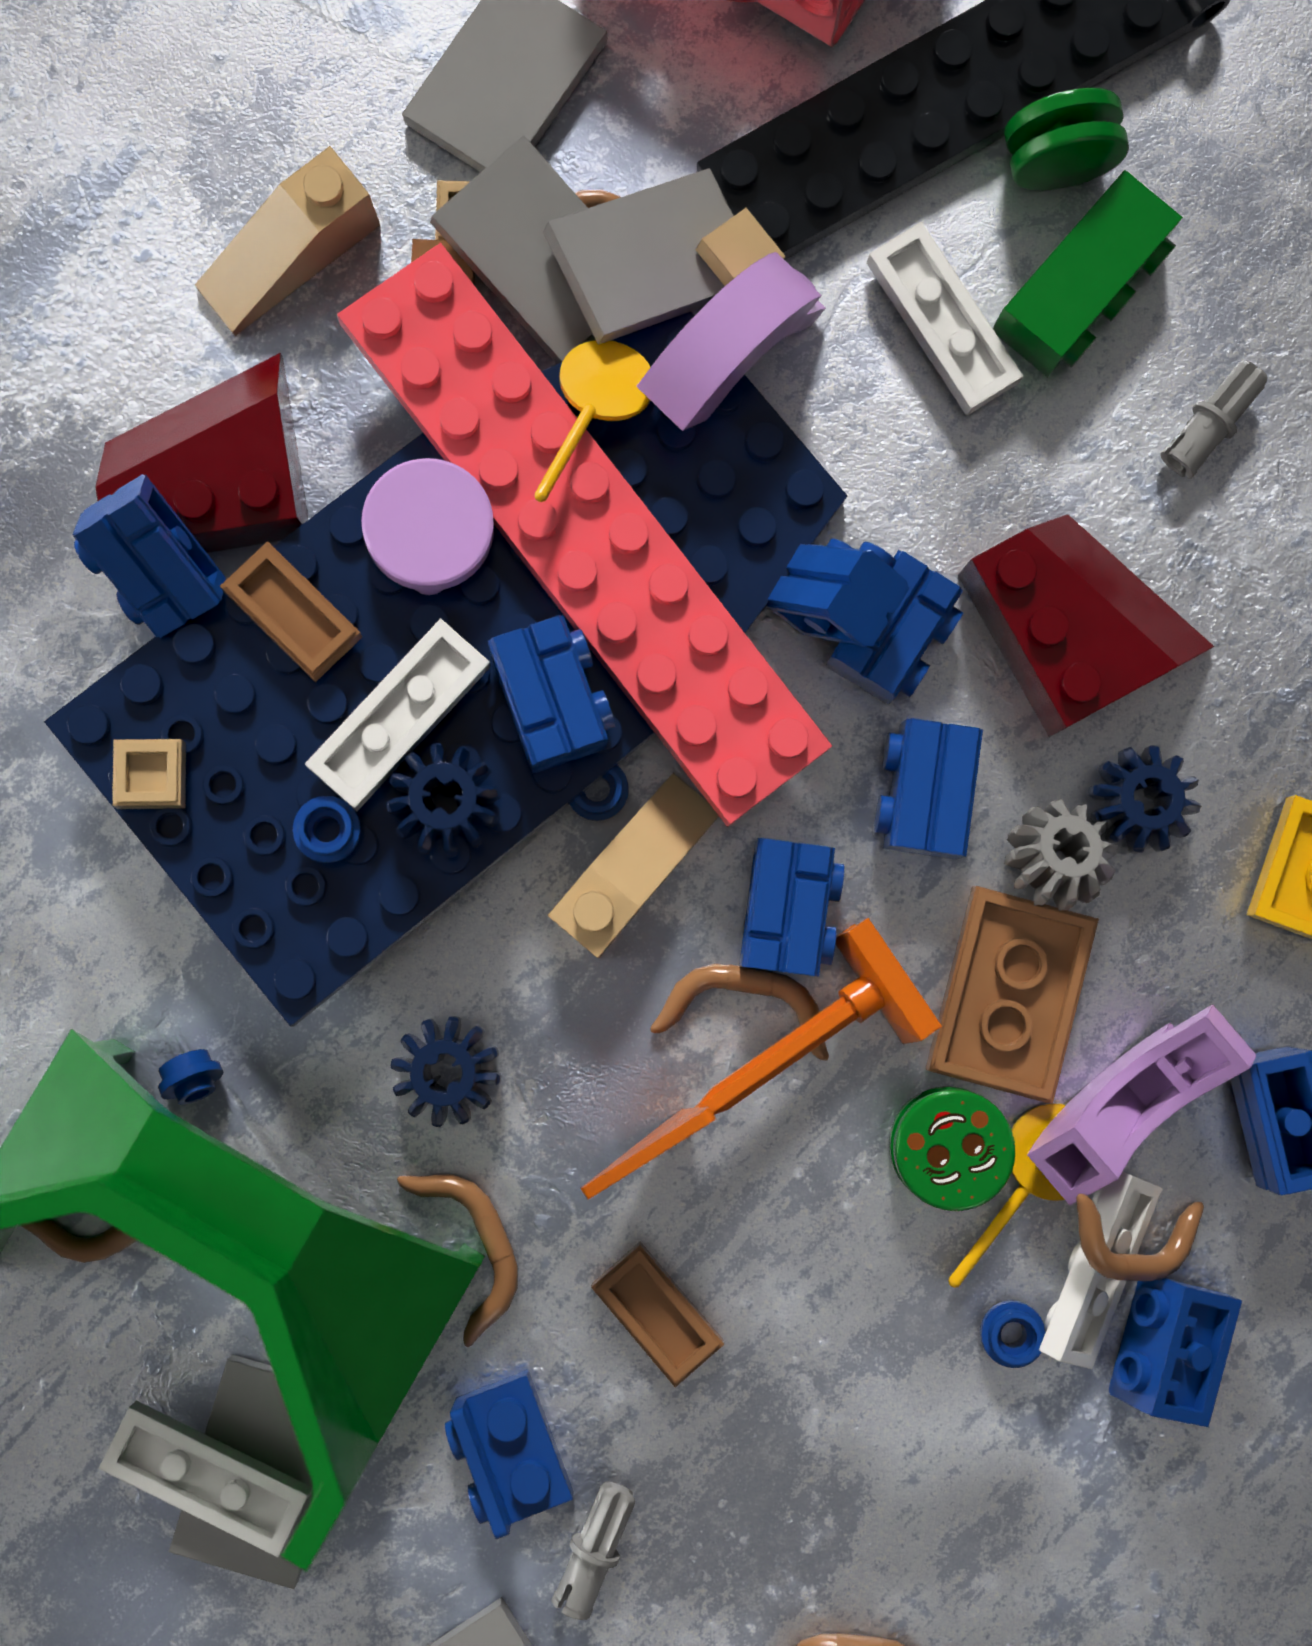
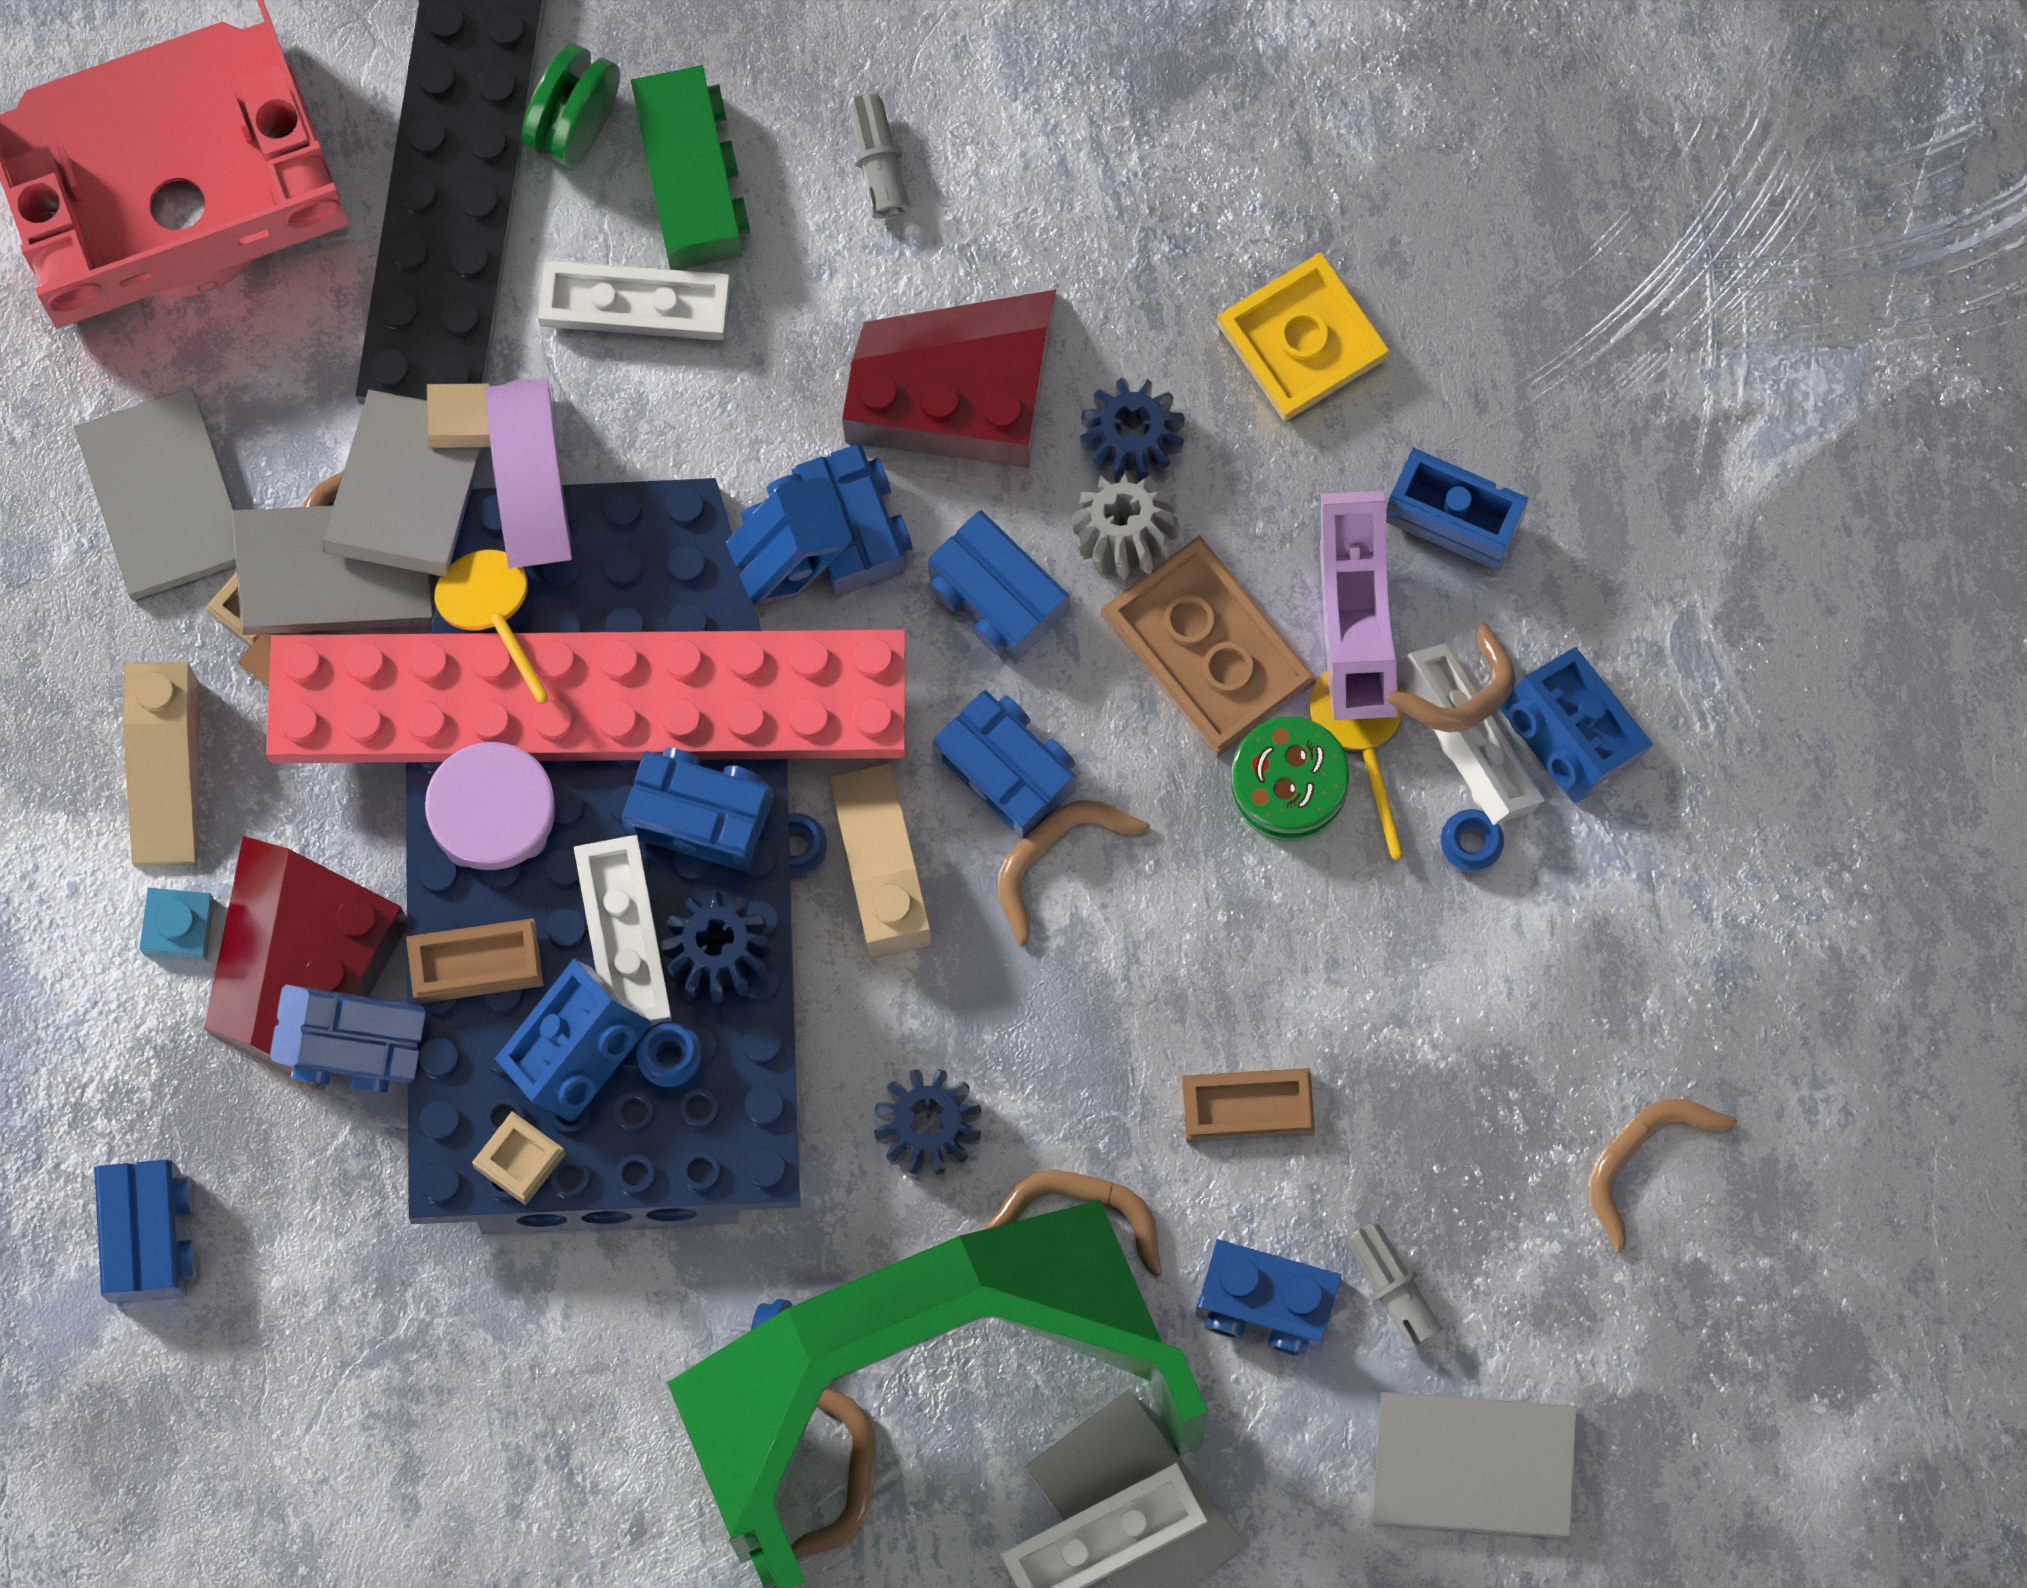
camera: 45 degrees left, 10 degrees down
orange piece [580,918,942,1200] -> none
none -> dark azure plate [140,888,214,960]
none -> blue bracket [495,958,651,1121]

